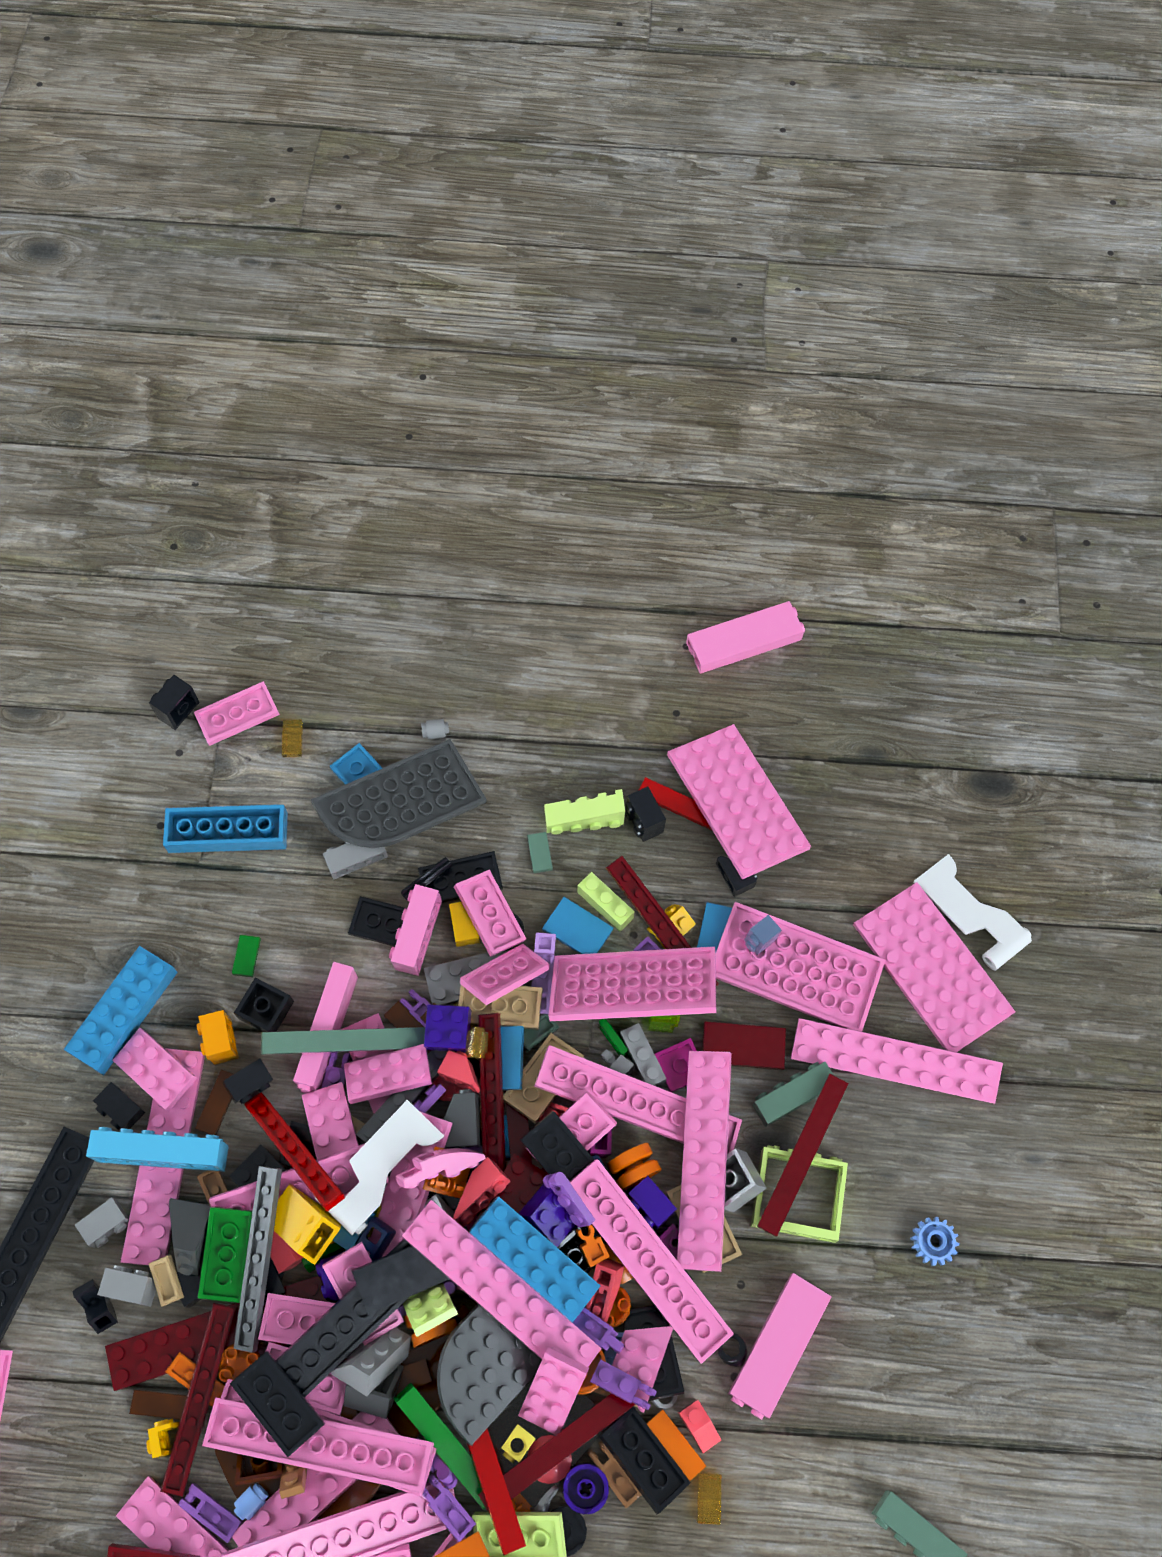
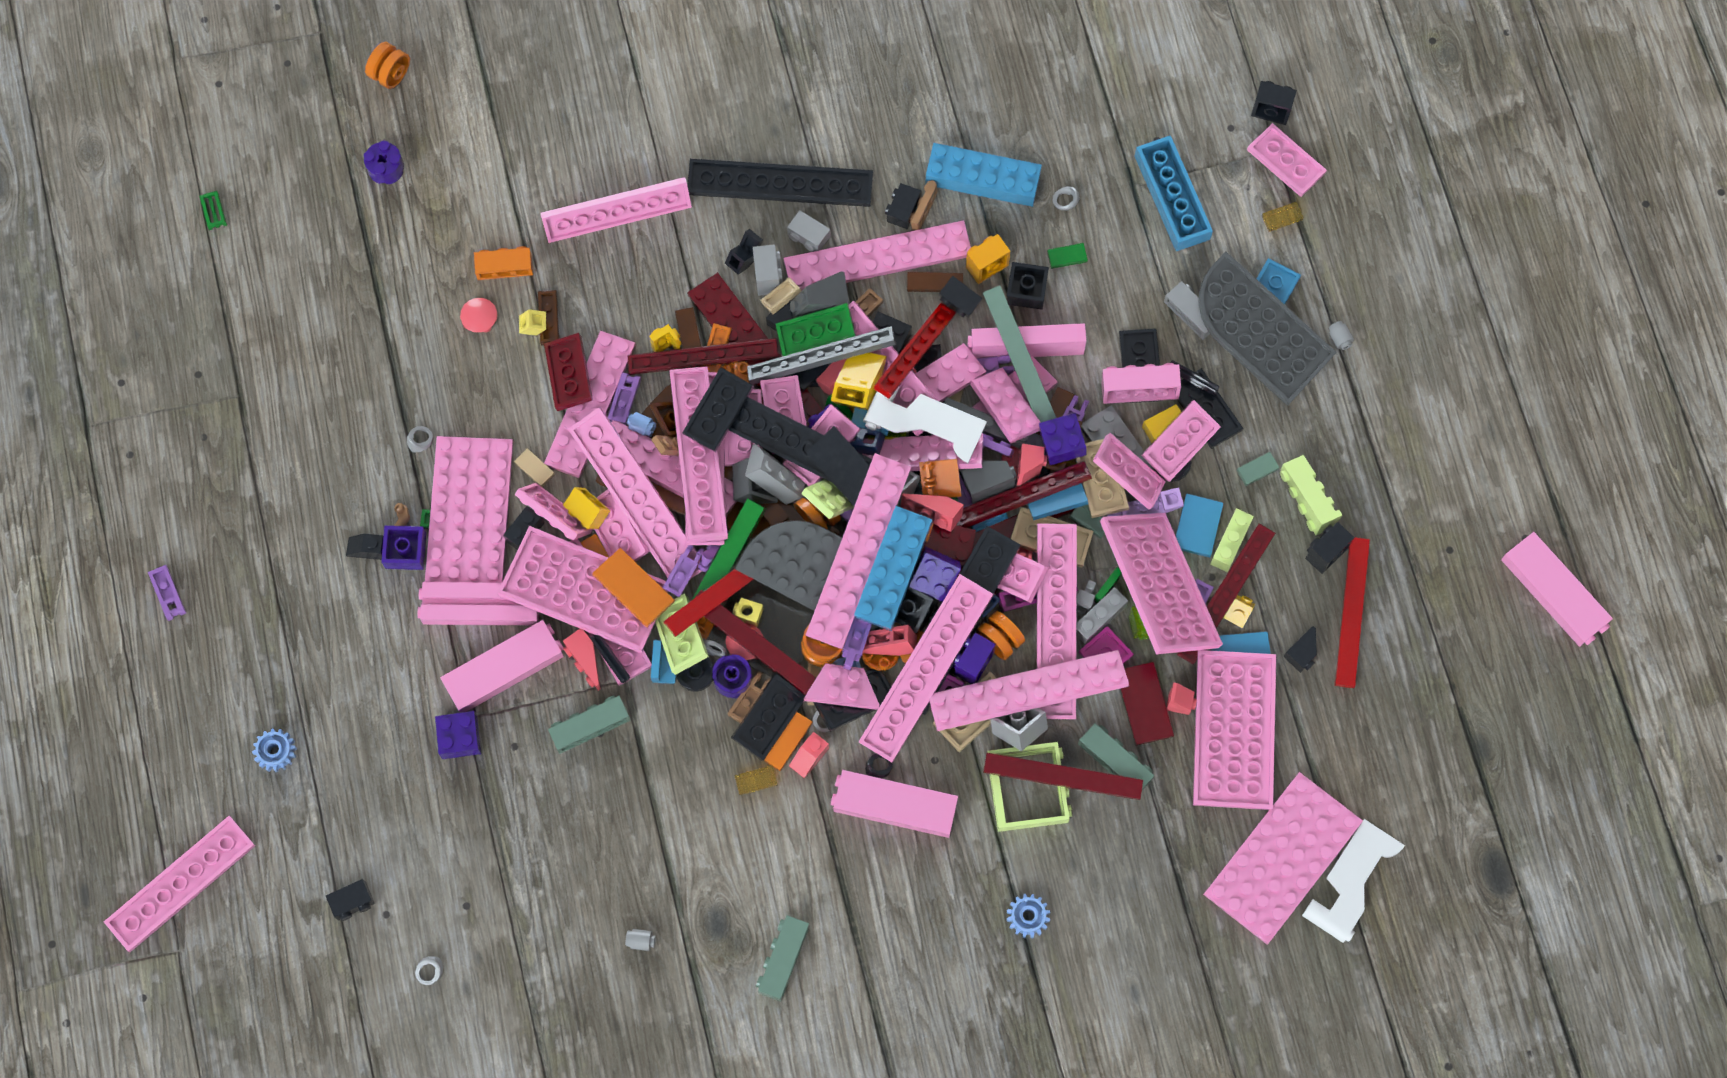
camera: 75 degrees right, 5 degrees up
medium azure brick [86,1127,229,1172] -> none
bright pink plate [112,1028,197,1111] -> none
bright pink slope [395,1148,486,1189] -> none
clear yellow brick [466,1027,489,1059] -> none
bright pink plate [518,1347,589,1435] -> none
medium lavender plate [543,1172,595,1228] -> none
orange plate [576,1225,610,1267] -> none
medium lavender hinge [590,1359,657,1410] -> none
bright pink plate [667,724,811,879] -> none
sand blue brick [744,915,782,955] -> none
bright pink plate [791,1018,1003,1104] -> none
none -> medium nougat hinge [910,180,938,231]
none -> light grey piece [1053,186,1080,211]
none -> coral slope [1166,682,1197,715]

